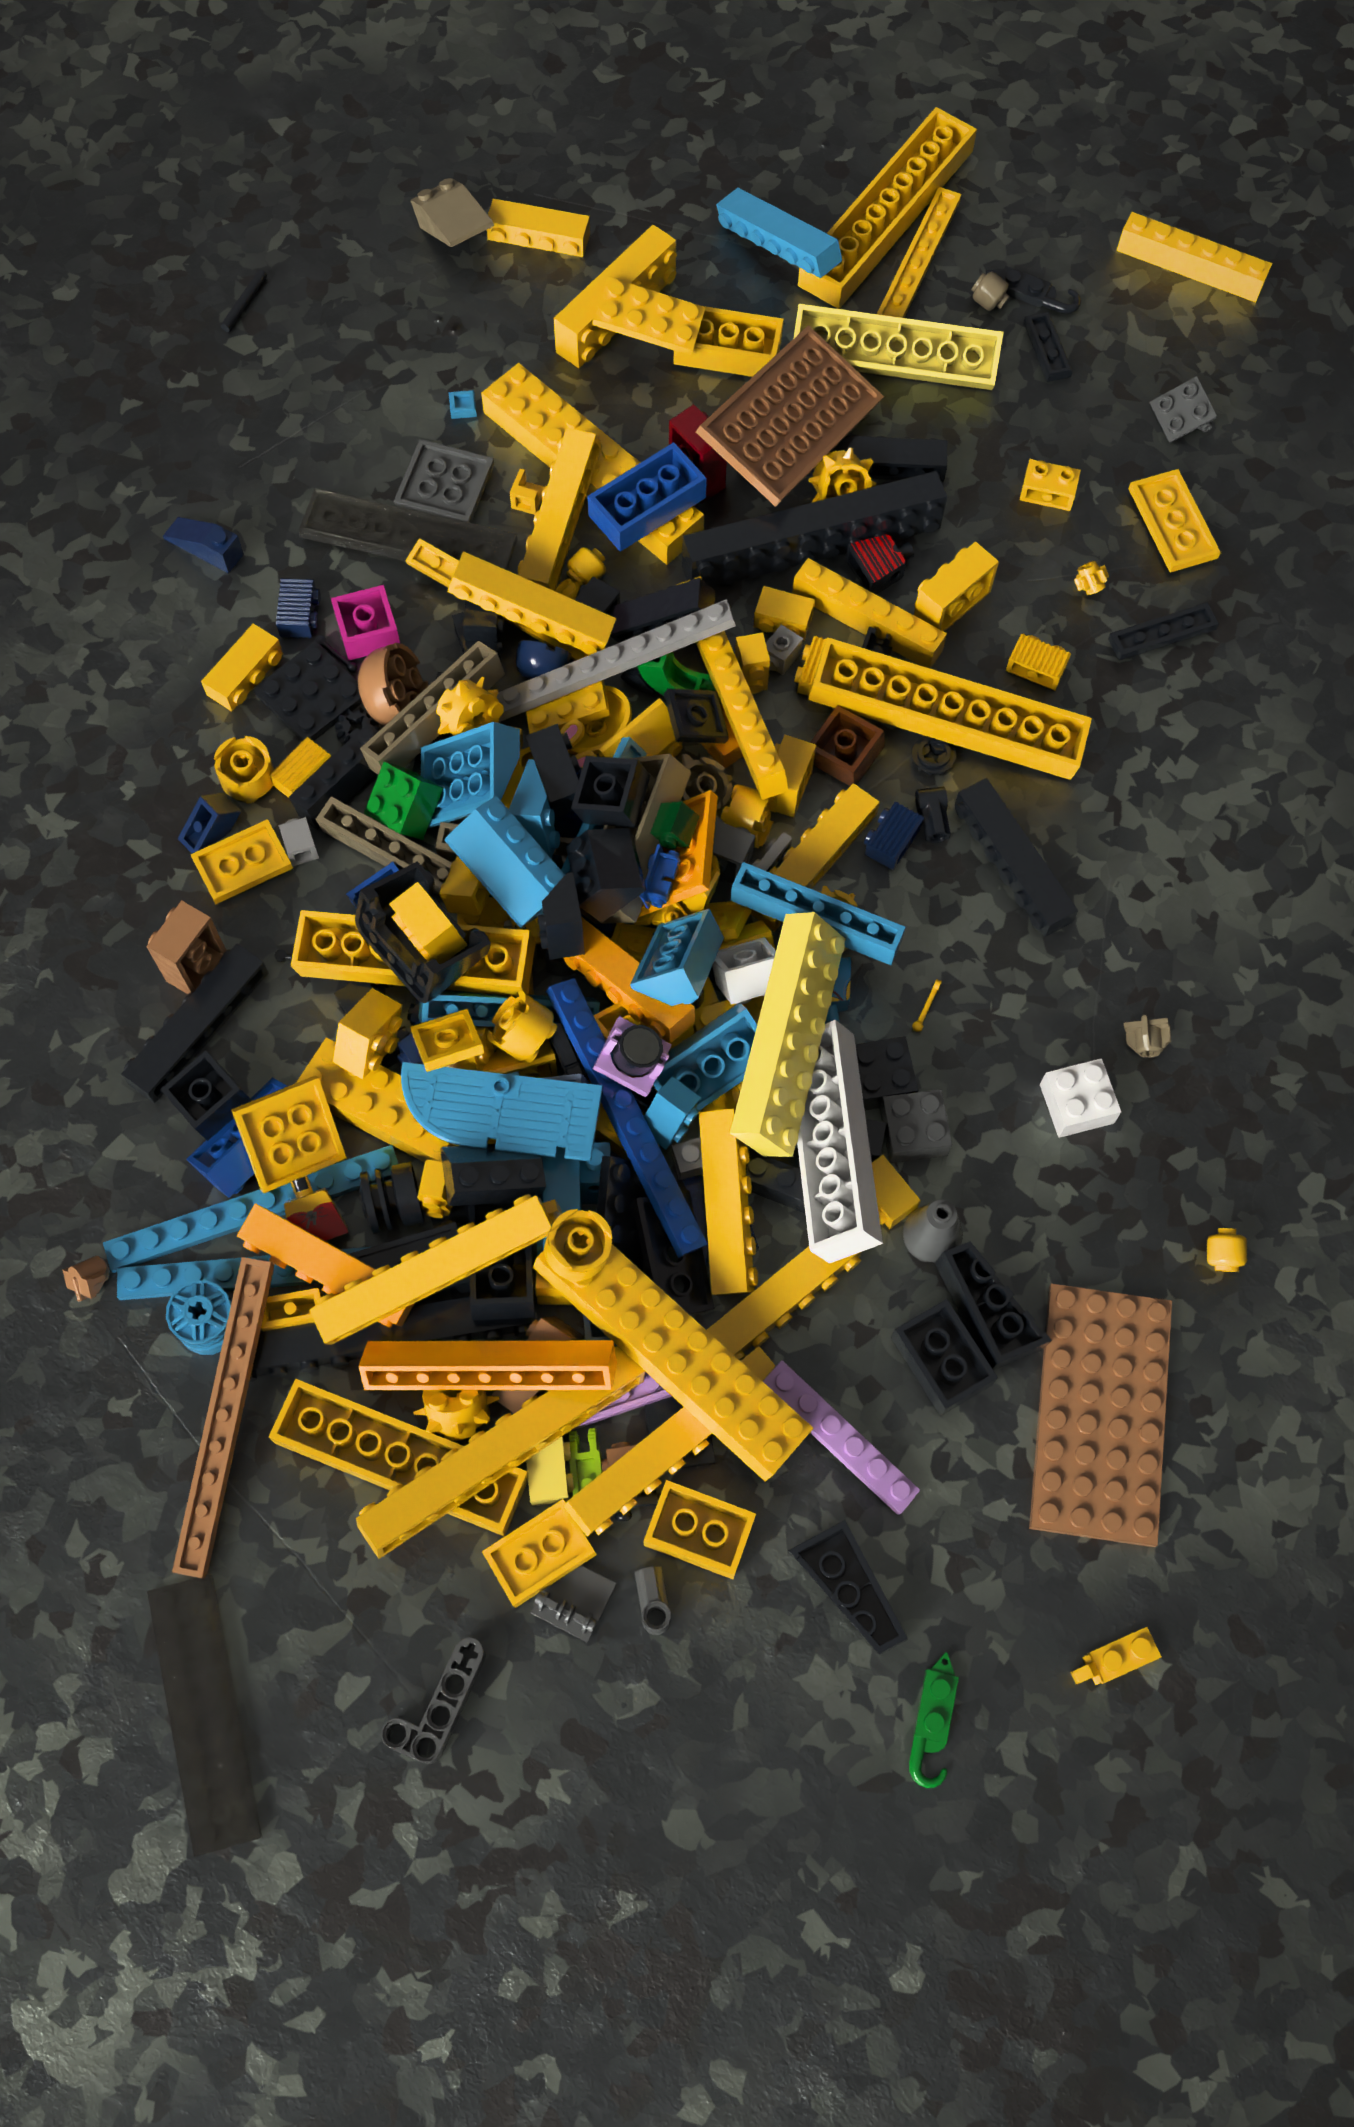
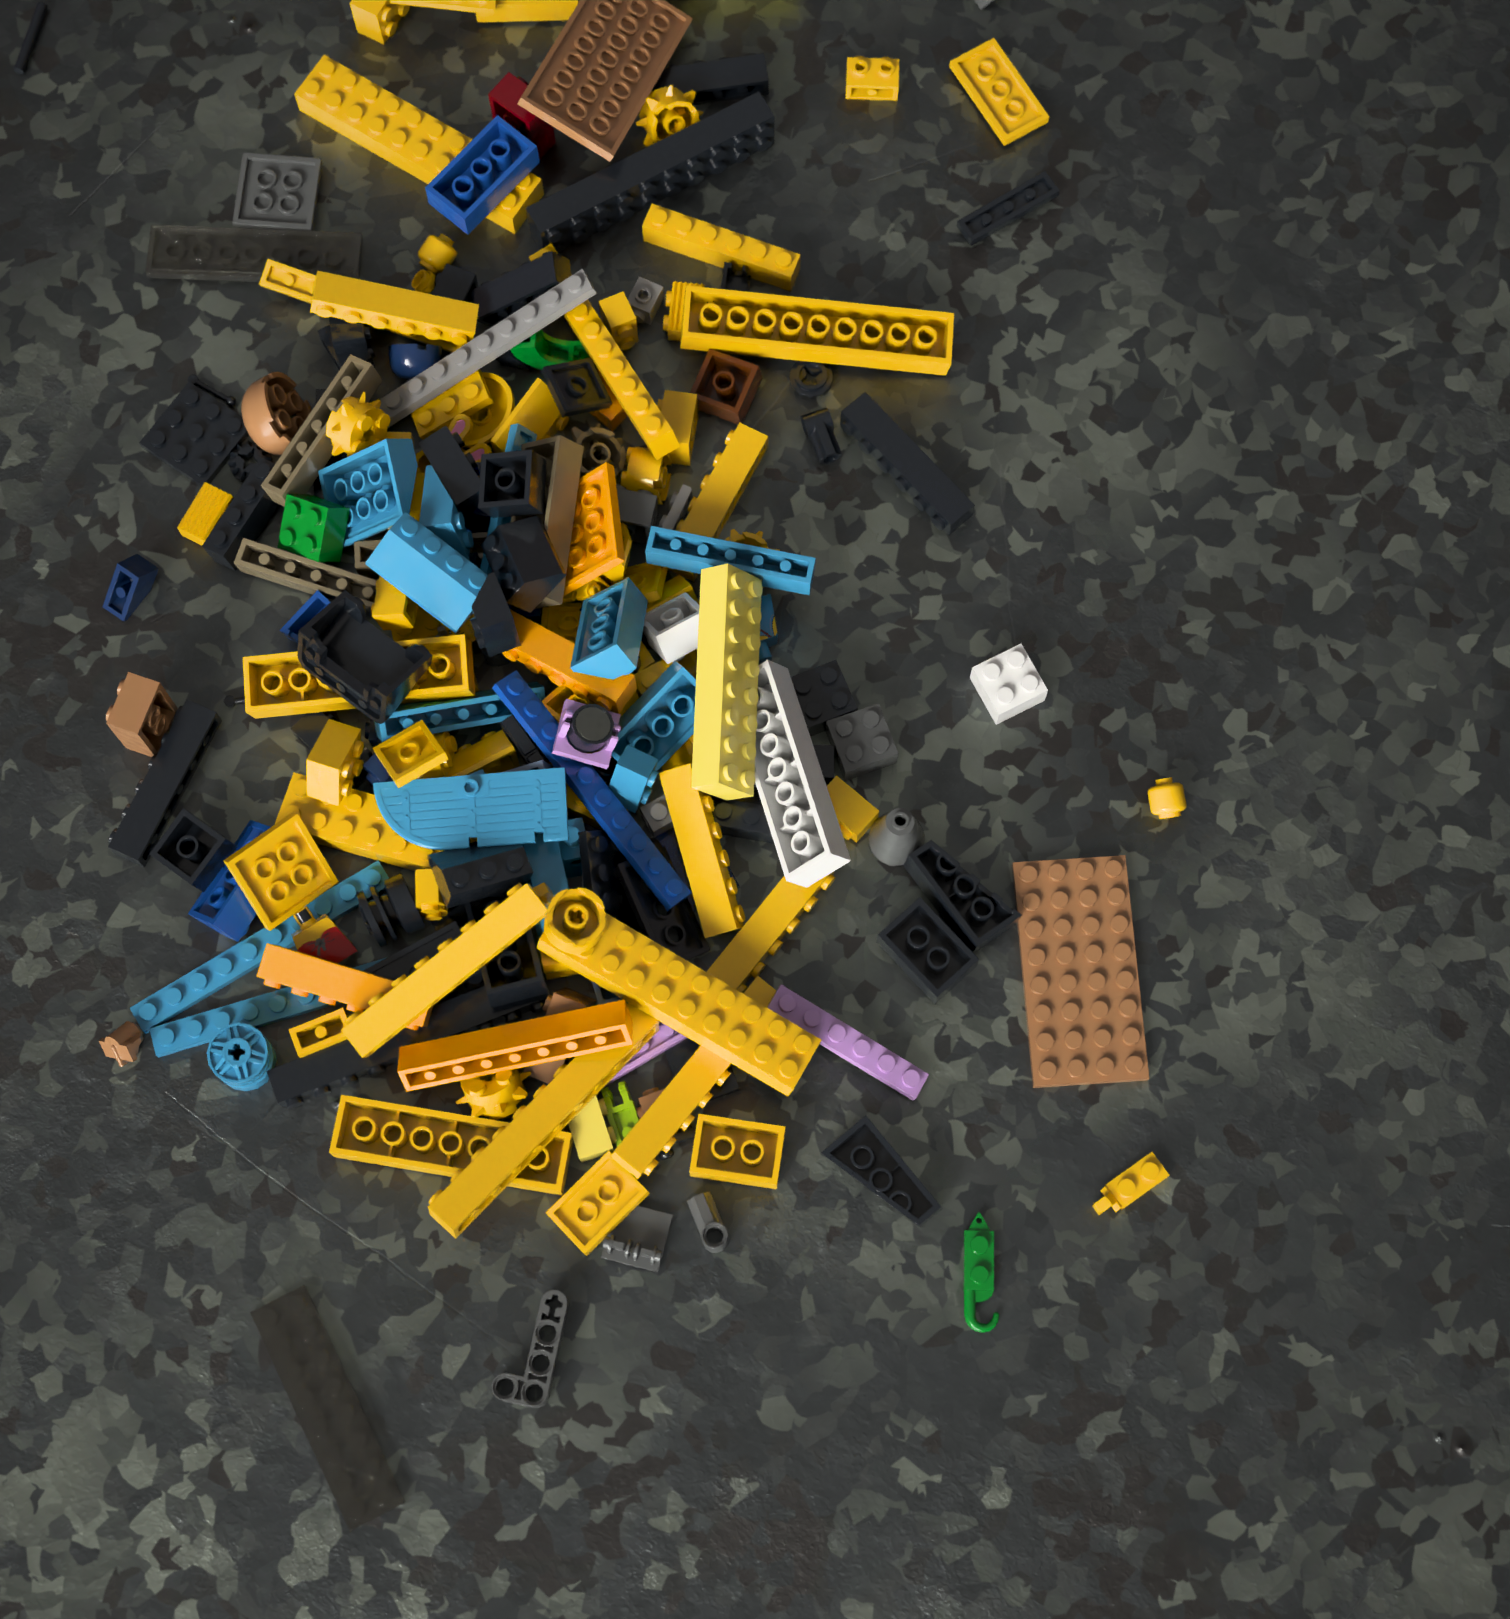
camera: 10 degrees left, 5 degrees up
dark blue slope [163,517,244,573] -> none
medium nougat plate [172,1257,275,1578] -> none
yellow plate [190,819,293,905] -> none
yellow brick [201,623,283,711] -> none
yellow brick [214,736,274,803] -> none
dark blue brick [276,578,321,639] -> none
light grey brick [278,817,319,867] -> none
dark pink brick [331,585,400,661] -> none
yellow brick [389,882,467,964] -> none
dark azure tile [449,390,477,419] -> none
yellow brick [487,991,557,1063] -> none
yellow panel [510,468,544,515] -> none
yellow brick [518,427,602,591] -> none
blue hinge [639,844,681,909] -> none
dark green brick [650,801,700,849] -> none
yellow brick [753,586,815,641] -> none
black torso [846,534,914,595] -> none
dark blue brick [864,802,924,871] -> none
yellow hinge [912,979,942,1032] -> none
yellow brick [914,541,999,631] -> none
yellow brick [1005,633,1071,691] -> none
yellow gear [1074,561,1109,595] -> none
dark tan piece [1124,1015,1171,1057] -> none

